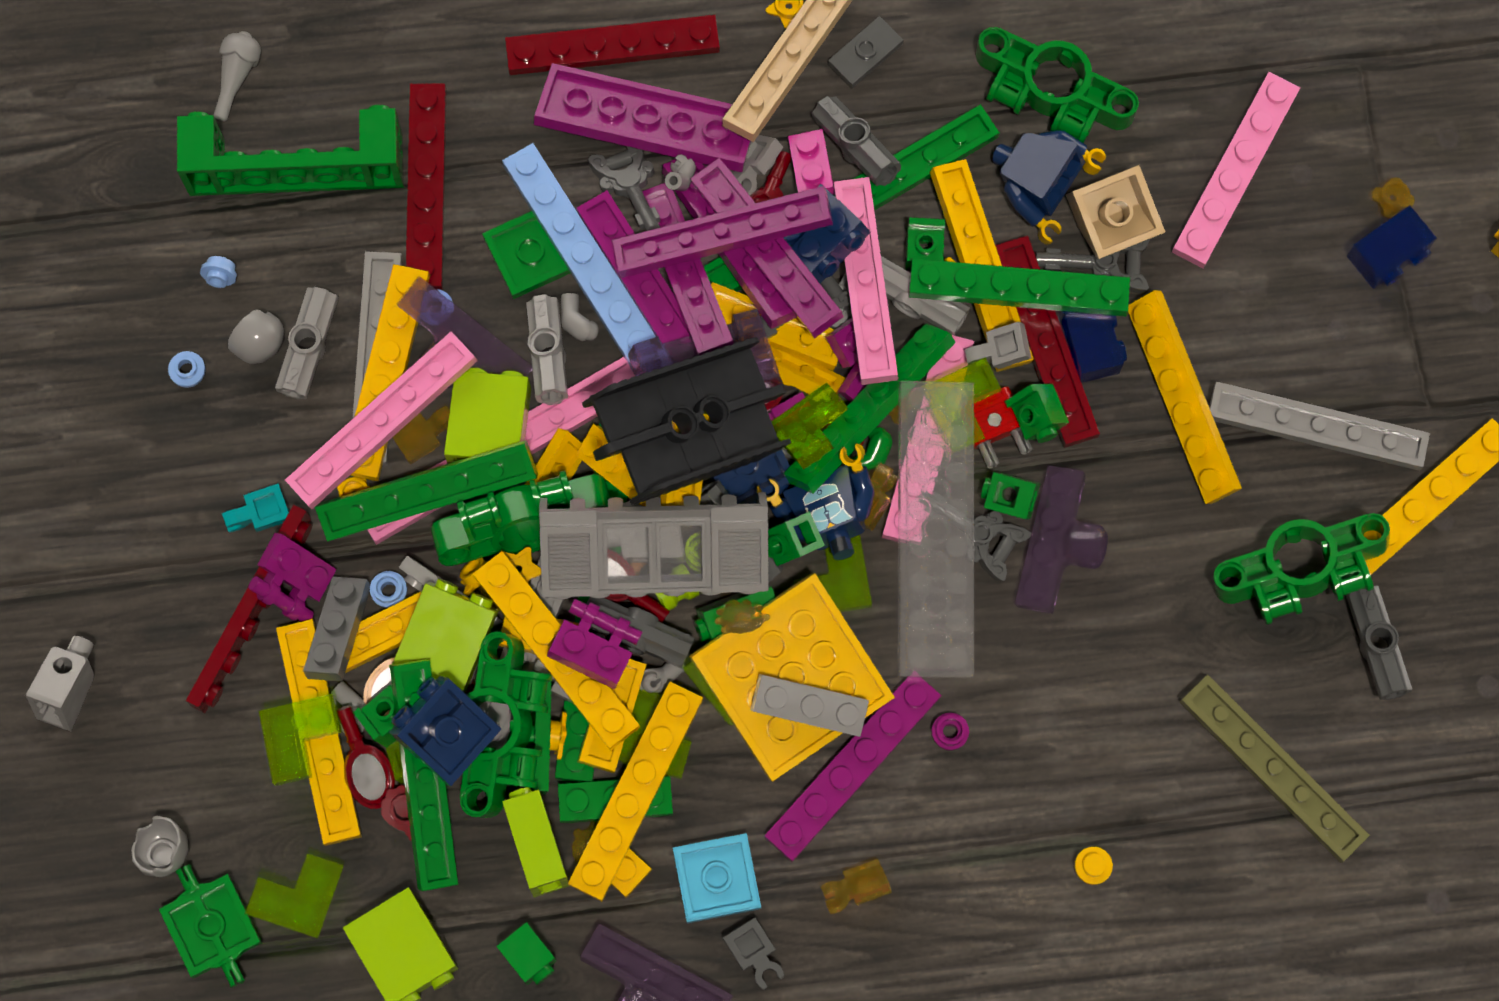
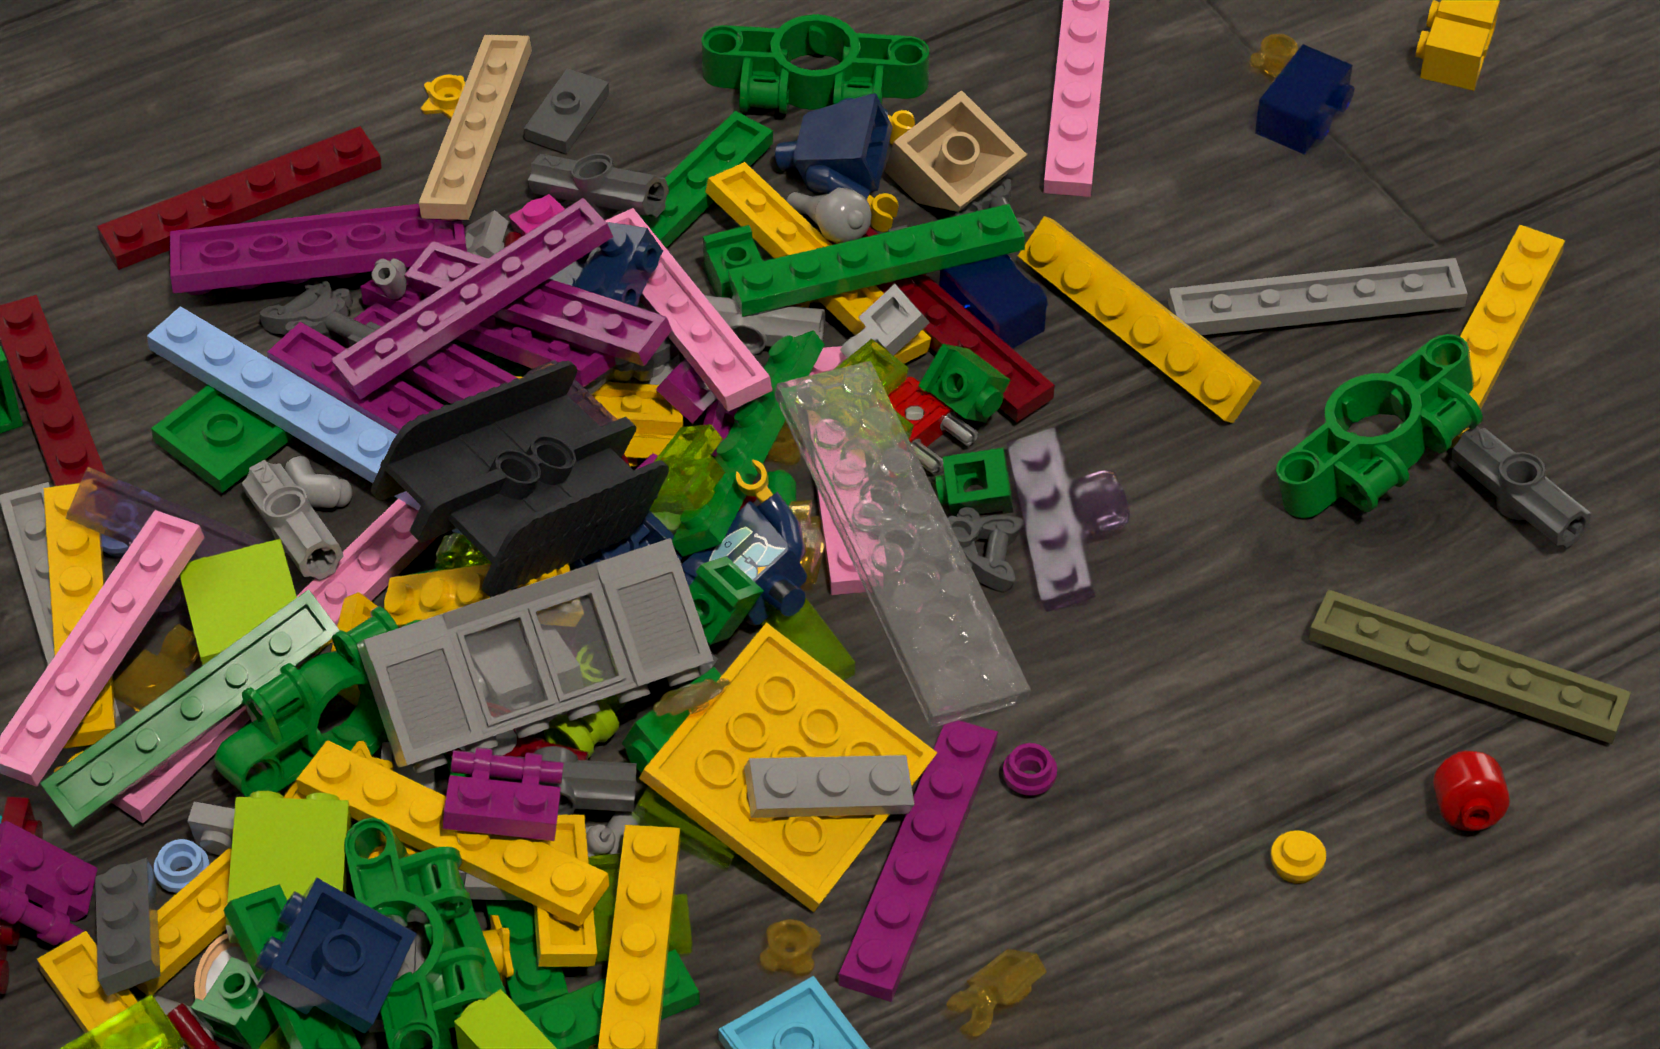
camera: 20 degrees left, 25 degrees down
none -> clear yellow plate [760,919,821,976]
none -> light grey piece [787,188,872,243]
none -> red head [1433,751,1510,831]

